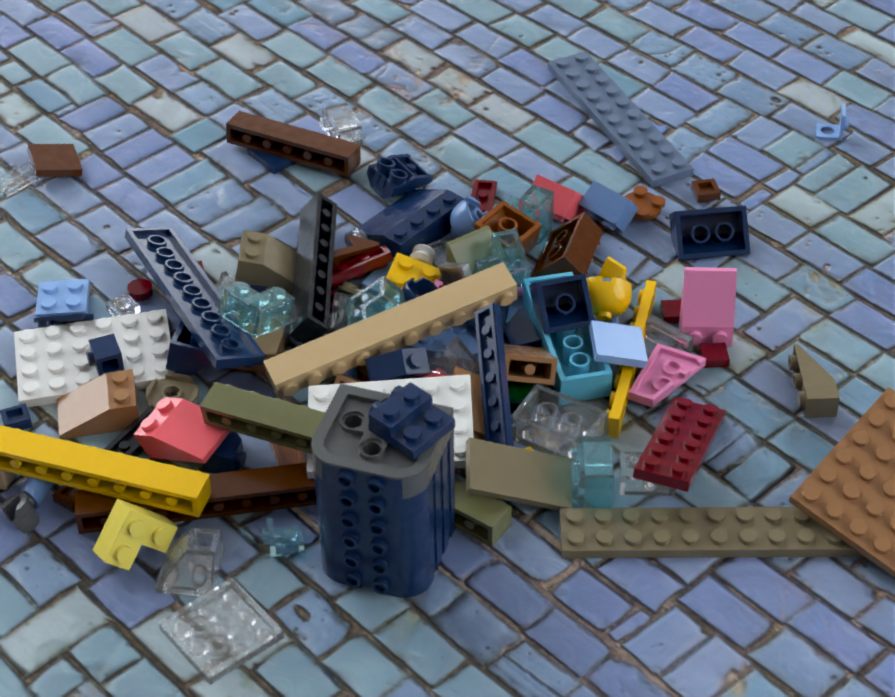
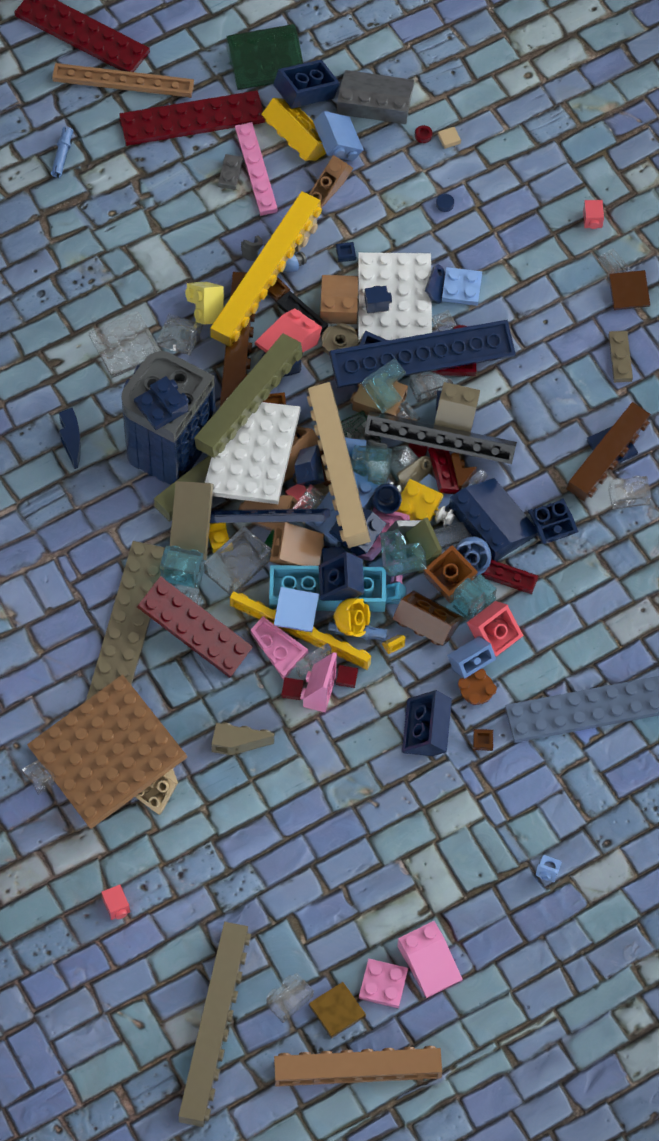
camera: 100 degrees right, 20 degrees up
none -> dark blue slope [59,407,81,469]
none -> dark tan plate [608,331,633,383]

